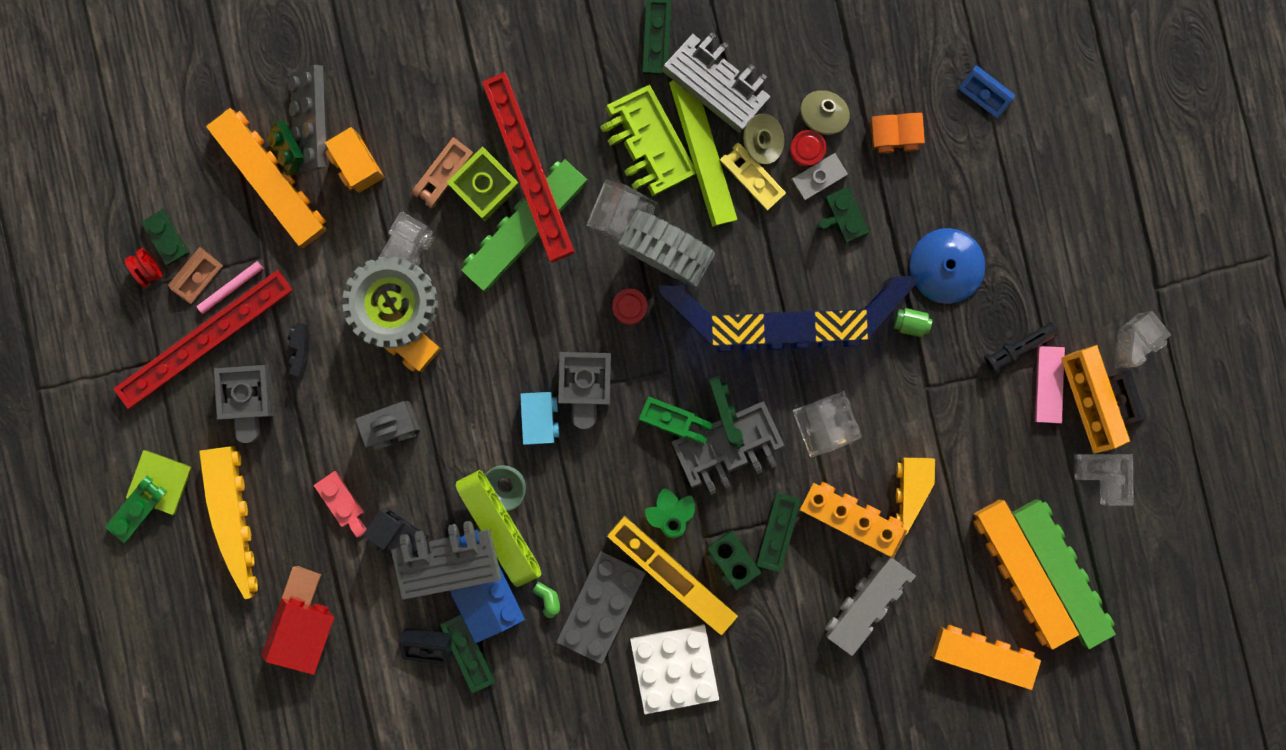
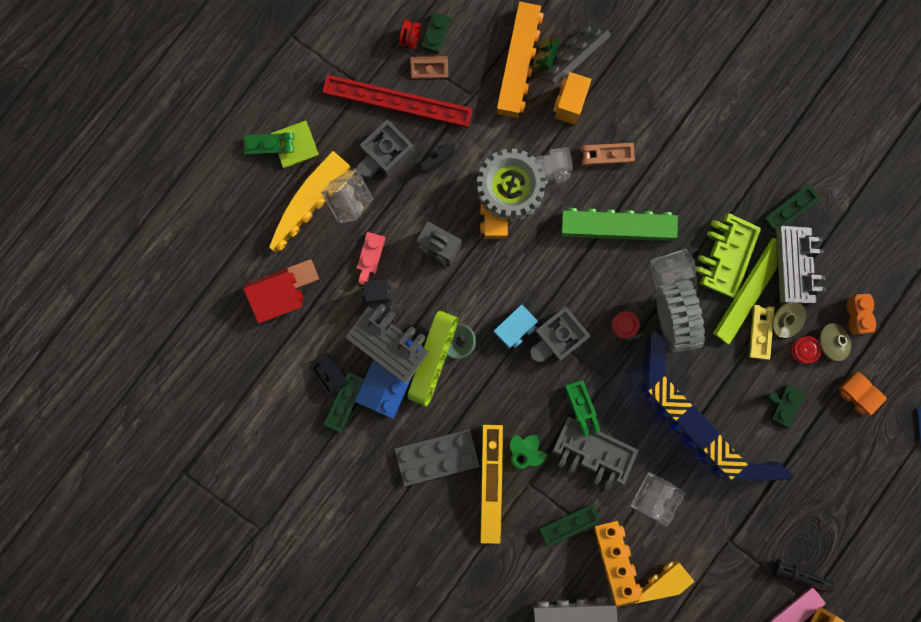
camera: 50 degrees right, 5 degrees down
bright pink bar [197,261,263,314] -> none
lime brick [446,146,520,221] -> none
red plate [482,72,576,263] -> none
bright green arm [532,581,560,618] -> none
white plate [630,624,719,714] -> none
dark green brick [706,530,761,590] -> none
dark green plate [709,376,744,449] -> none
light grey plate [791,153,848,201] -> none
bright green brick [893,308,932,338] -> none
blue dish [909,228,985,304] -> none
none -> clear slope [321,168,374,223]
none -> orange brick [847,294,876,335]

